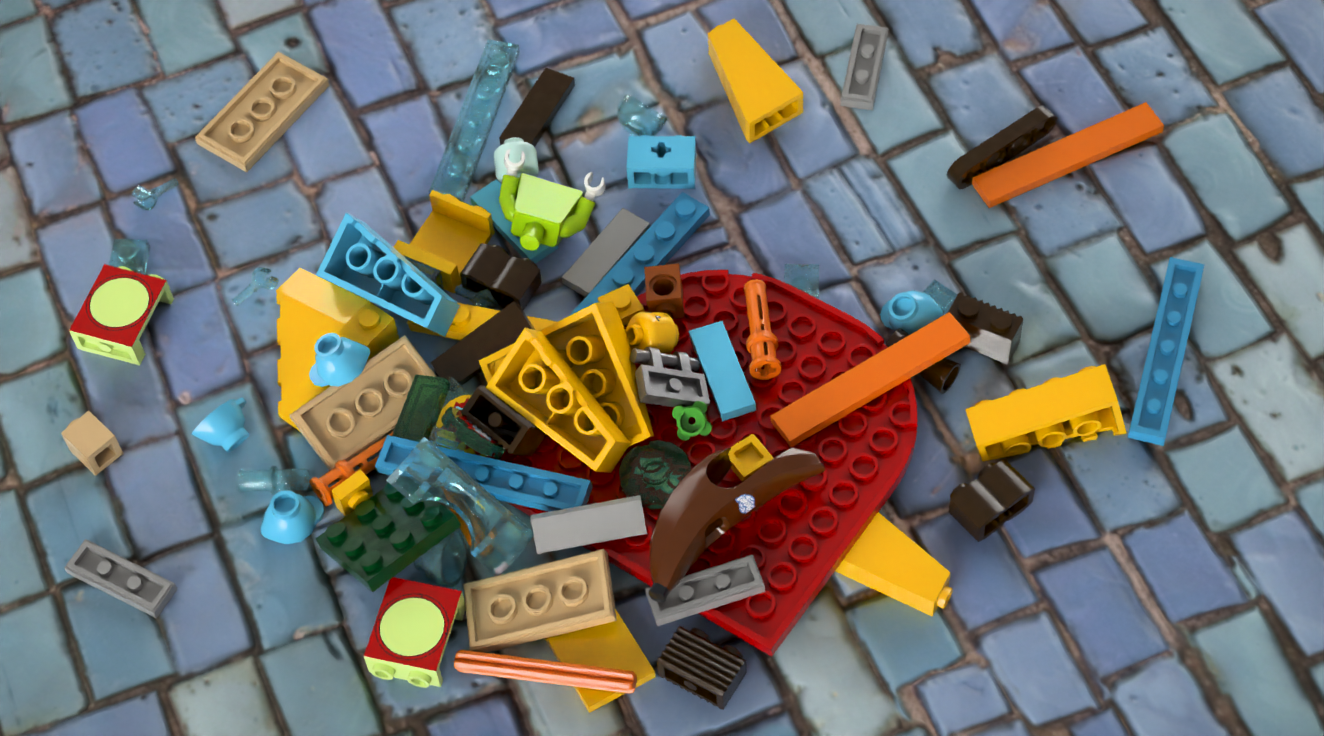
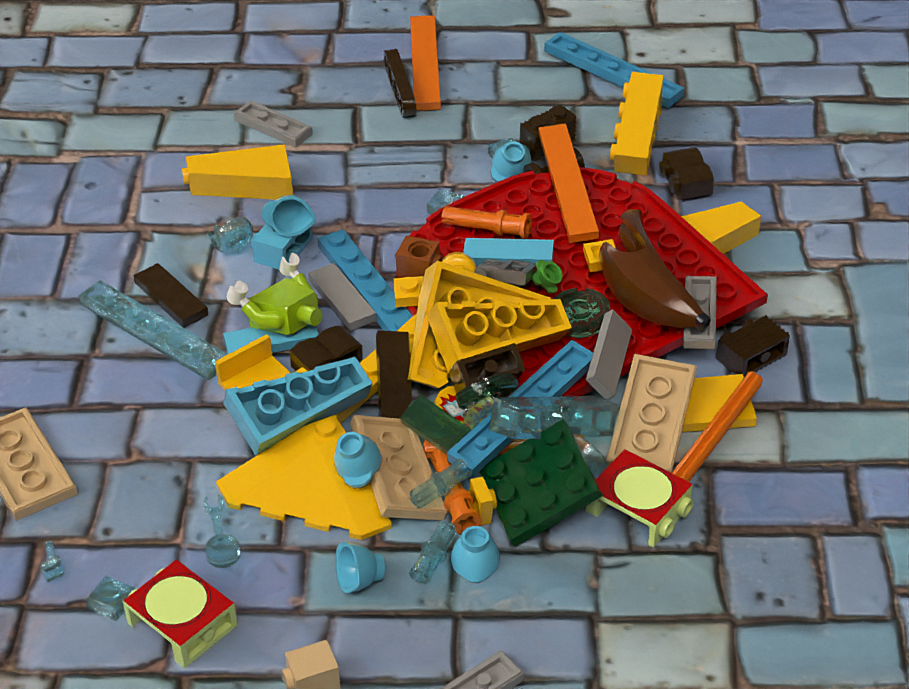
camera: 70 degrees left, 15 degrees down
light aqua head [494,137,539,183] -> none
none -> clear light blue tile [205,534,241,568]
none -> medium azure piece [262,195,316,237]
none -> clear light blue axle [410,459,471,508]

